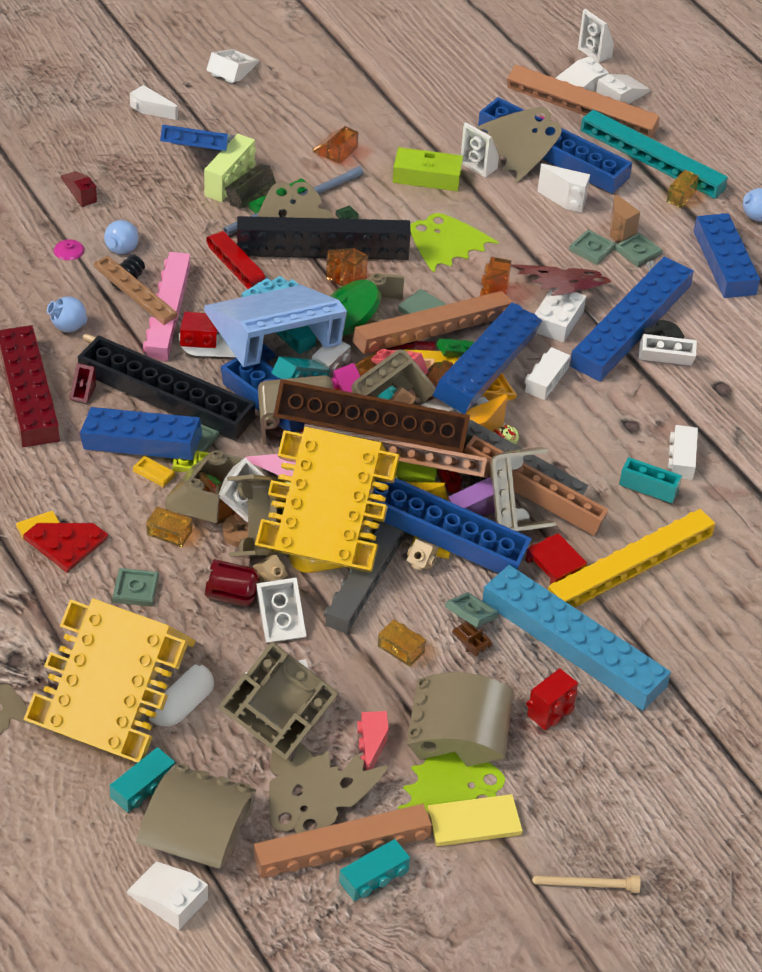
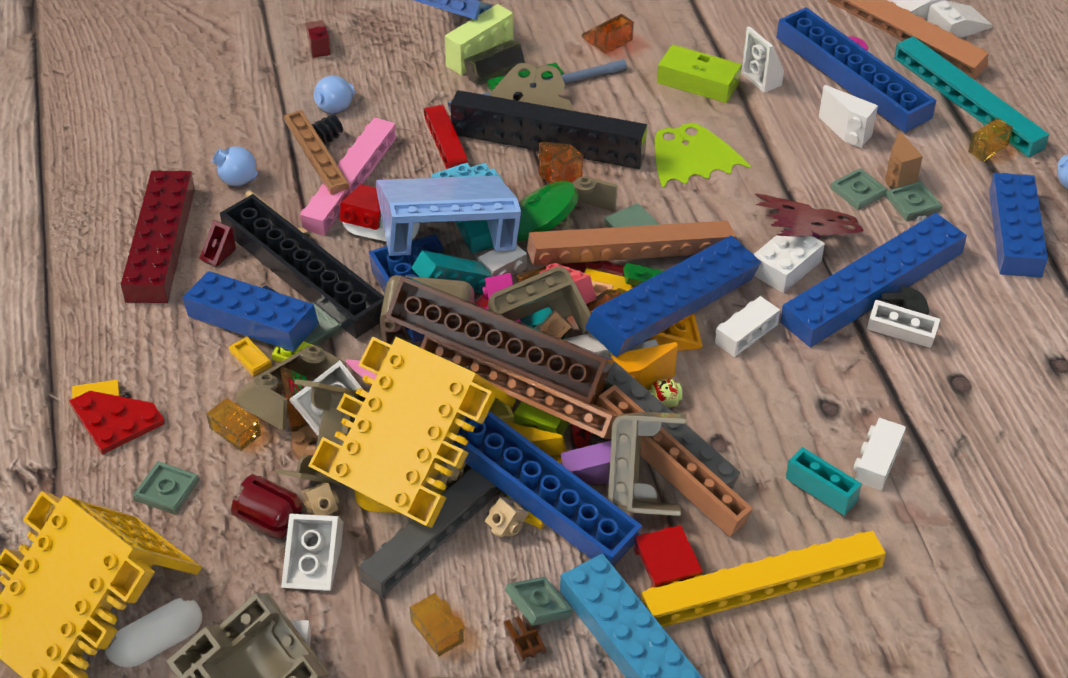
camera: 20 degrees right, 0 degrees up
dark pink piece [53,239,85,260] -> none
clear green tile [335,205,359,219] -> none
dark tan piece [476,107,562,183] -> none
clear orange slope [480,257,512,296] -> none

